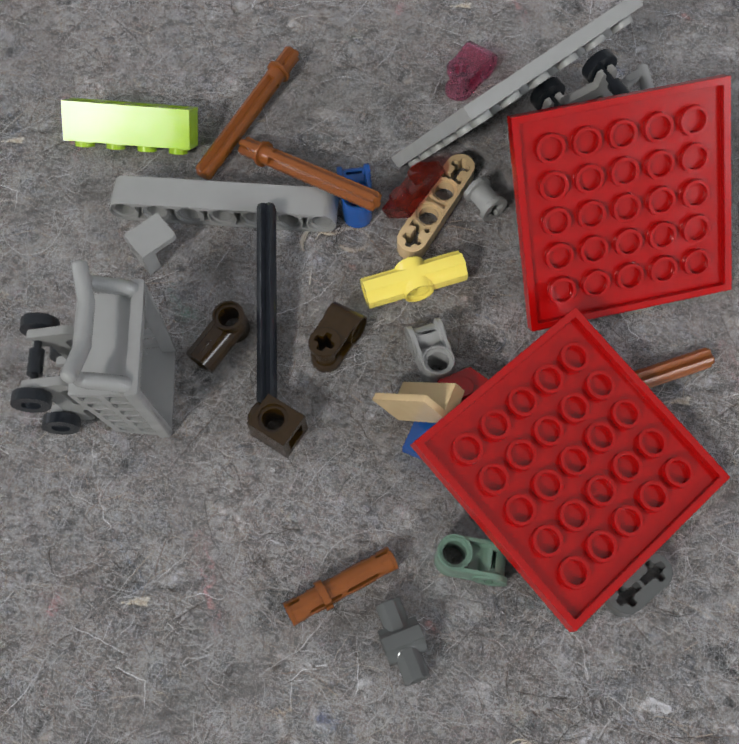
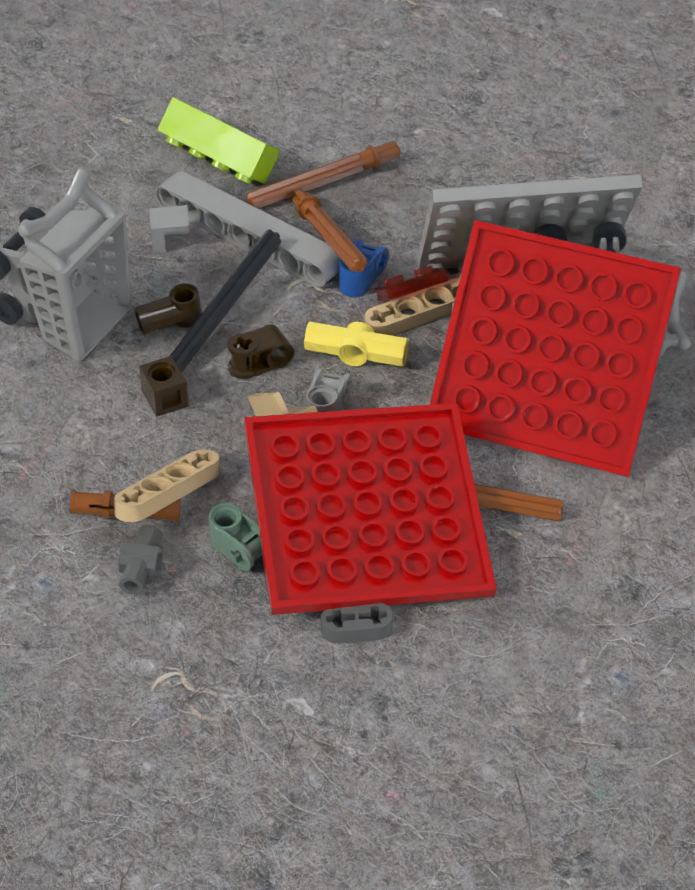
camera: 30 degrees right, 20 degrees down
none -> tan beam [114,449,220,522]

